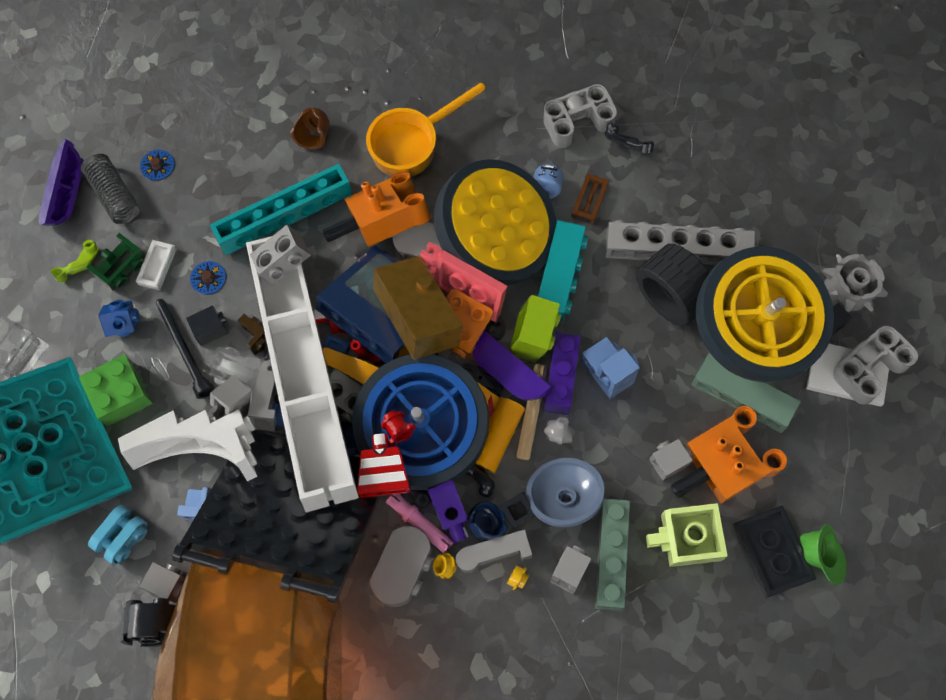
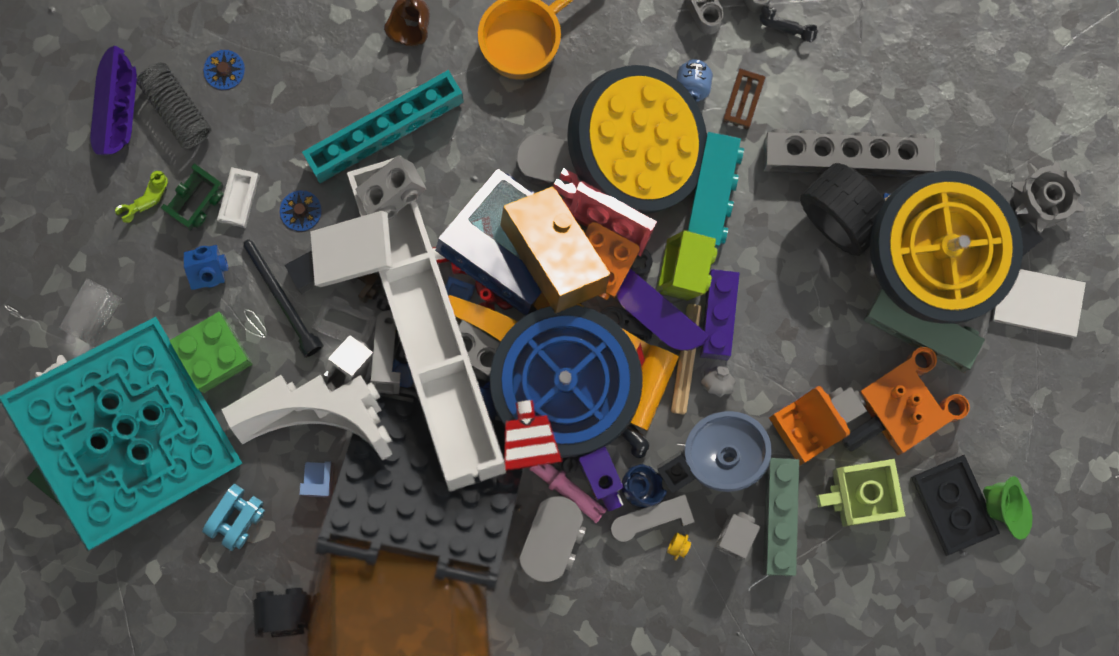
camera: 10 degrees left, 10 degrees up
light grey brick [140,562,187,603] -> none
orange piece [323,172,431,247] -> none
red brick [381,410,416,446] -> none
yellow plate [433,553,457,579] -> none
medium blue brick [581,337,639,399] -> none
light grey beam [833,326,918,405] -> none
none -> white tile [310,211,392,287]
none -> orange bracket [769,386,850,466]

